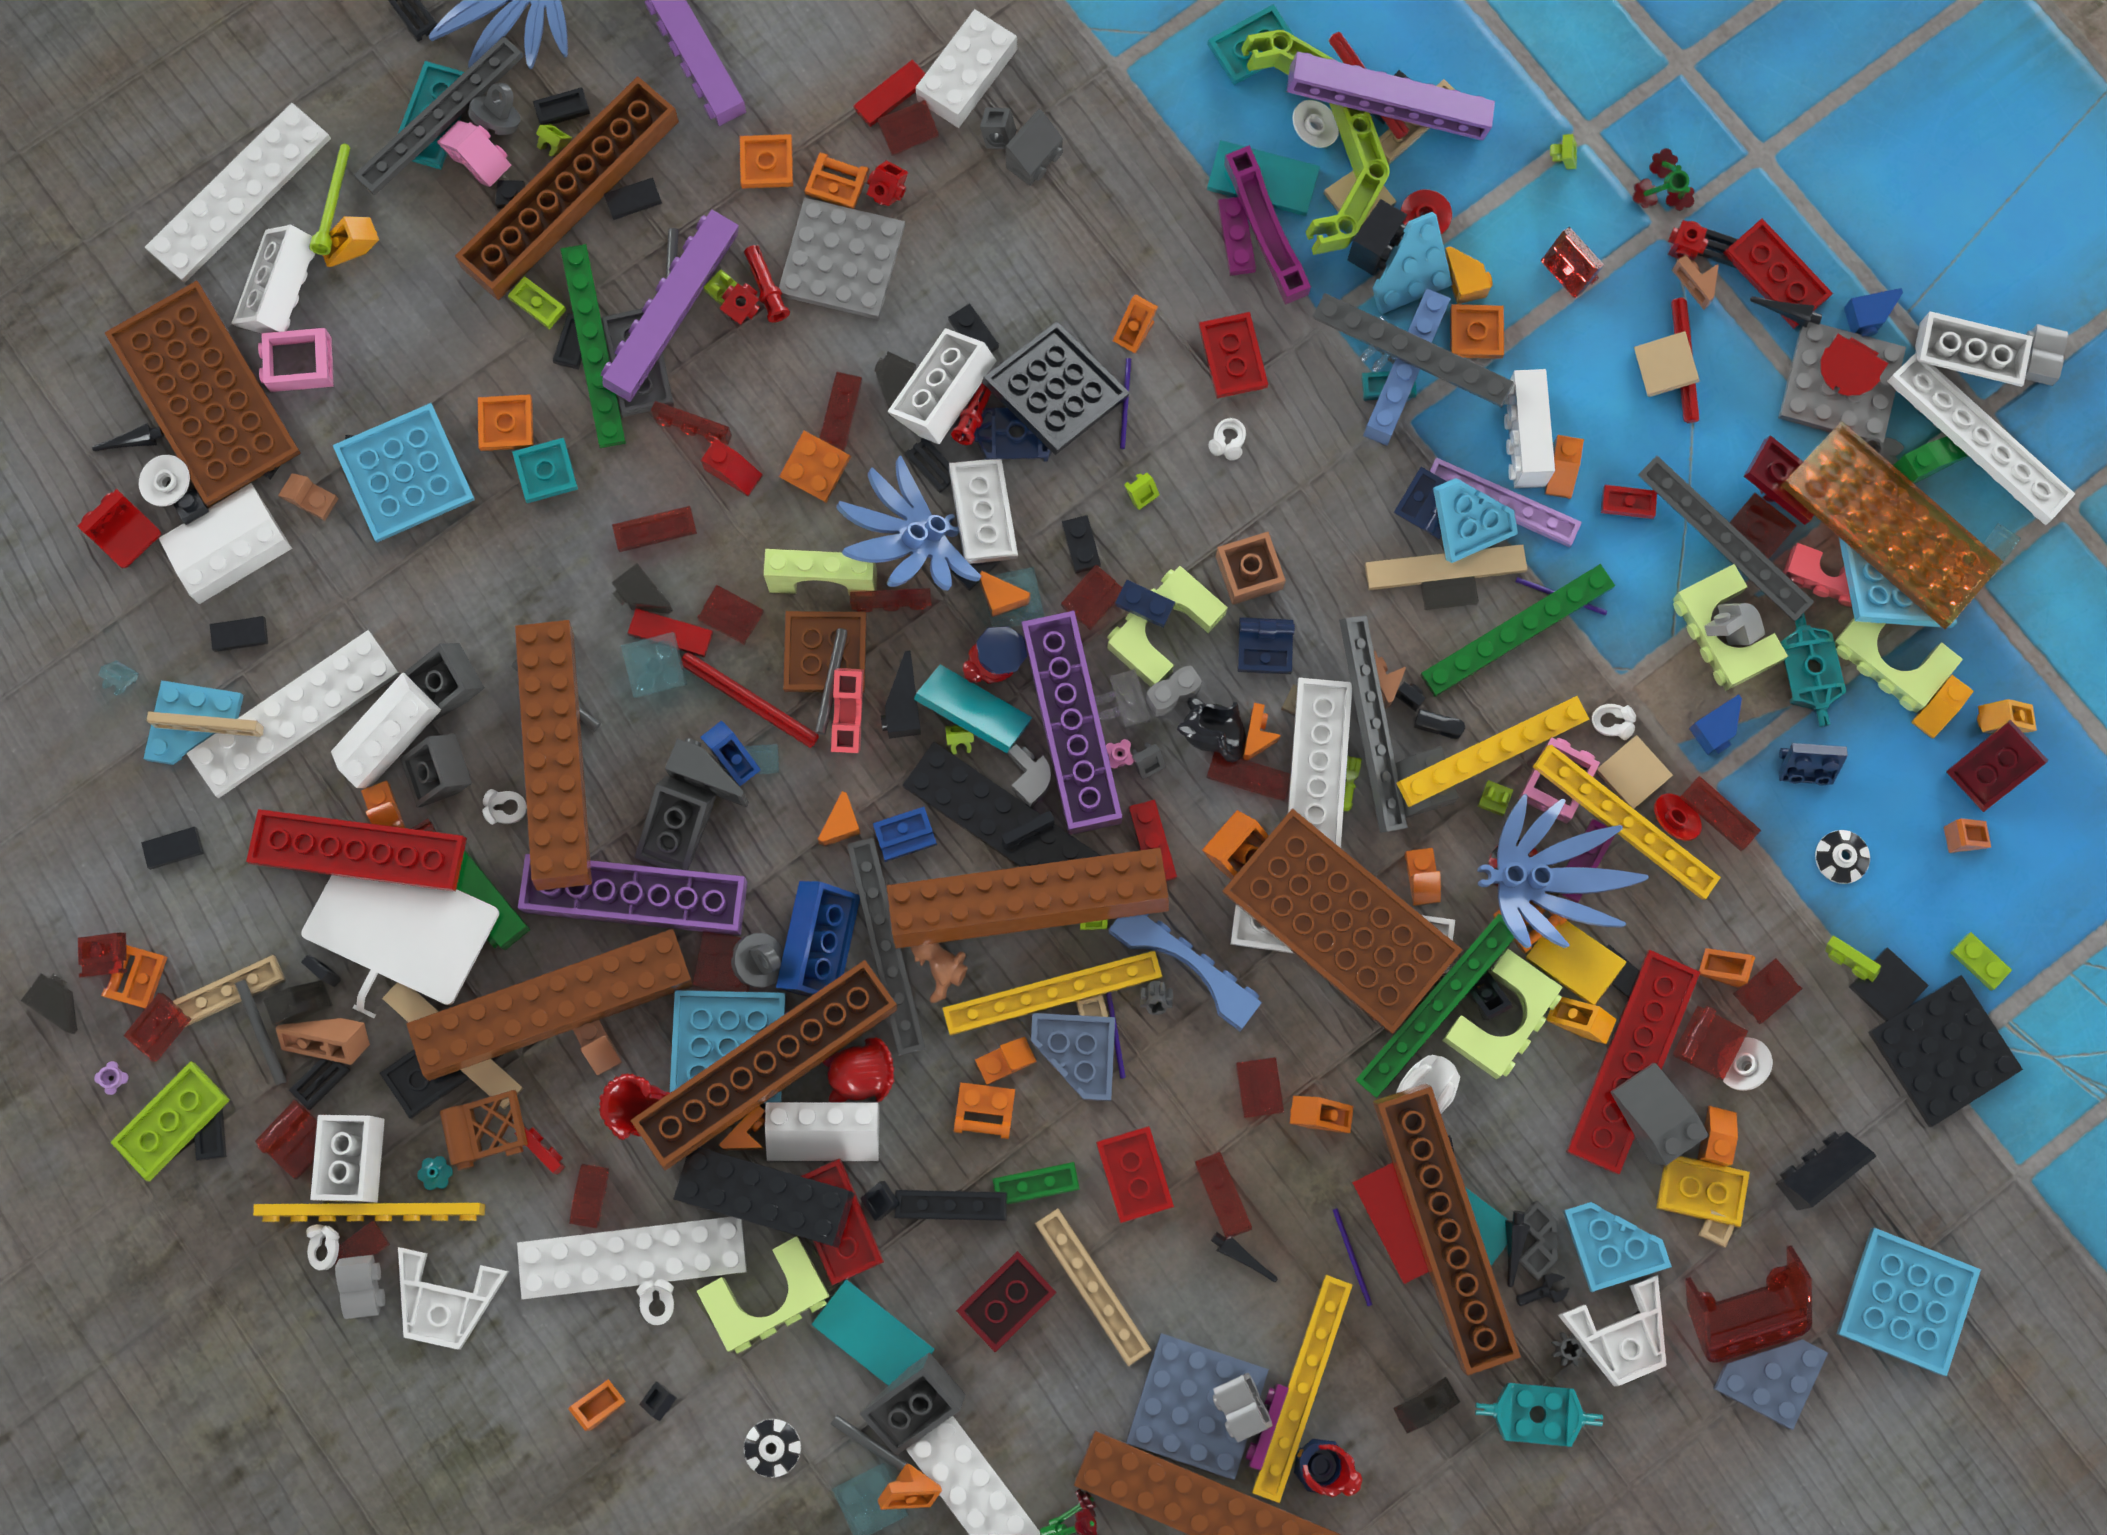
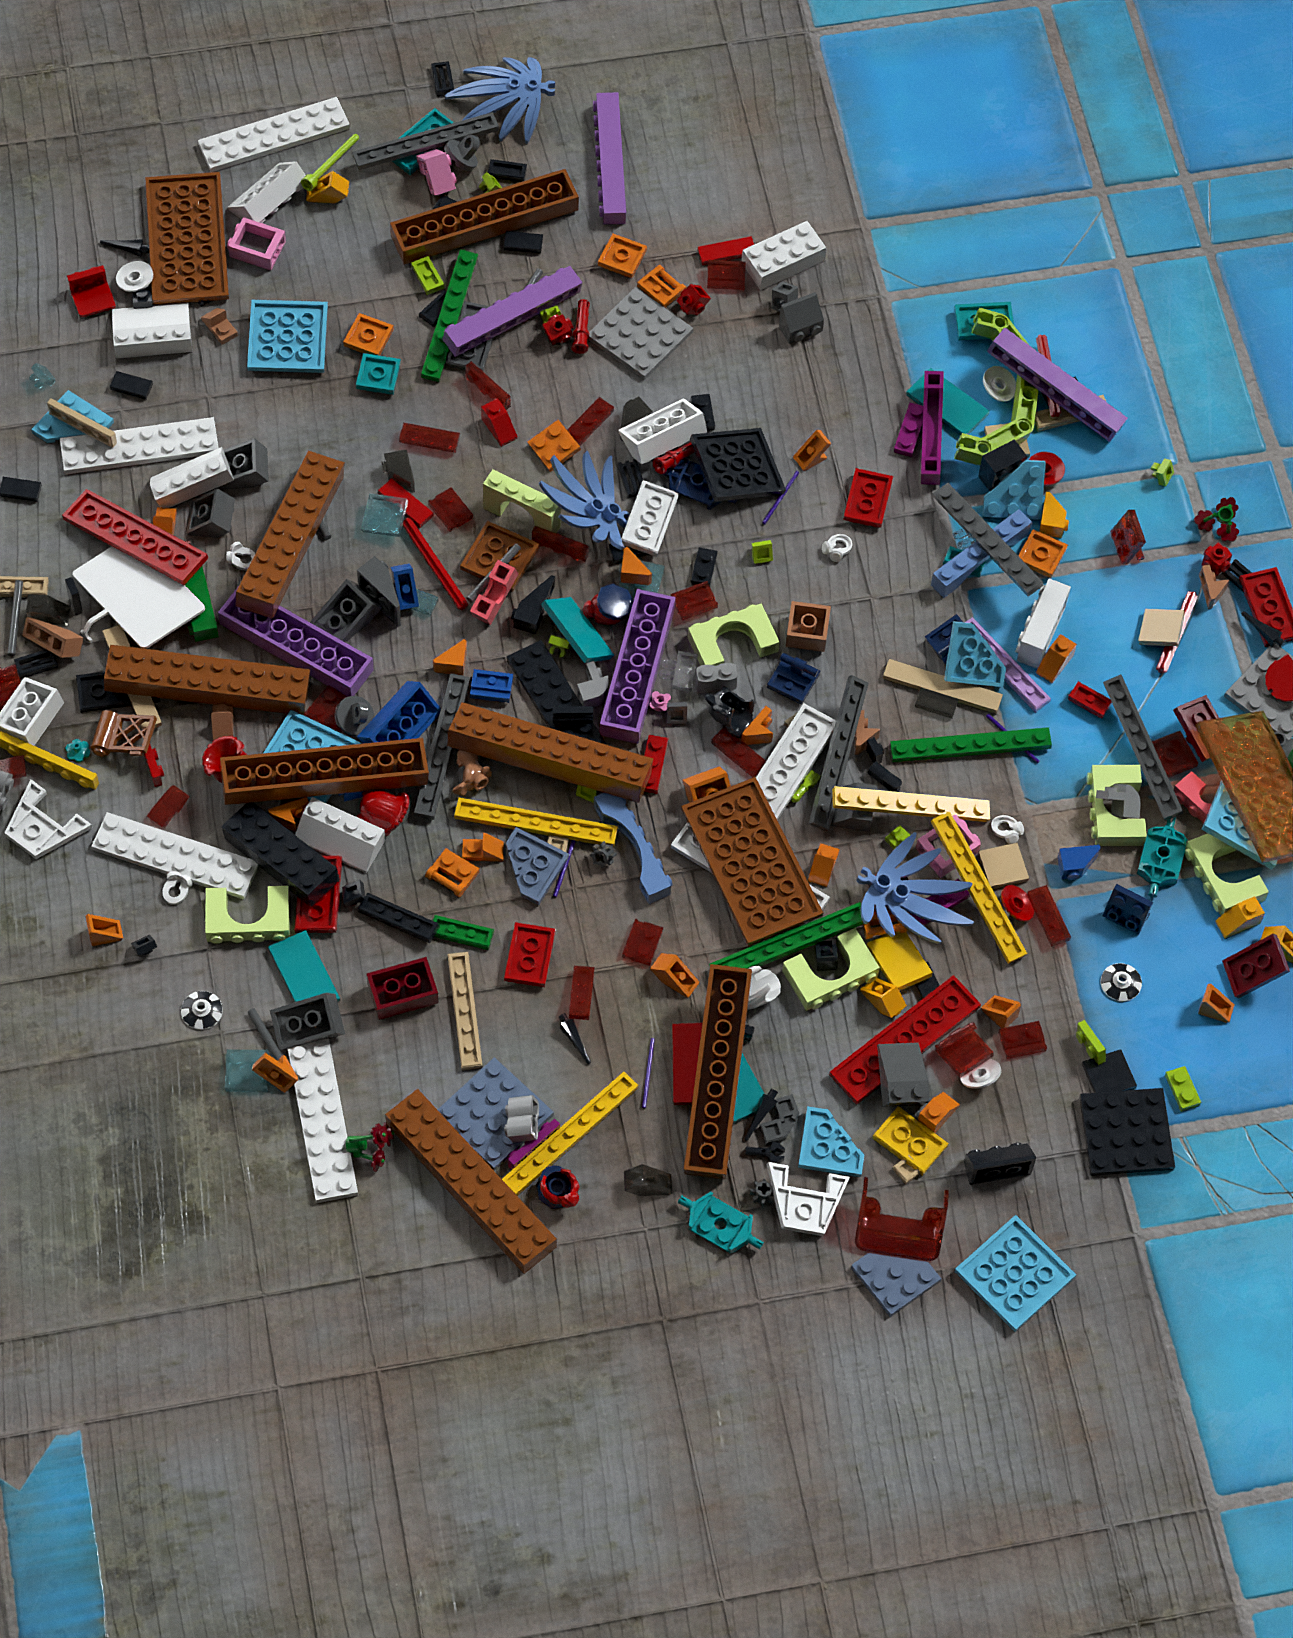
camera: 25 degrees right, 15 degrees down
dark blue plate [1115,580,1175,628] -> none

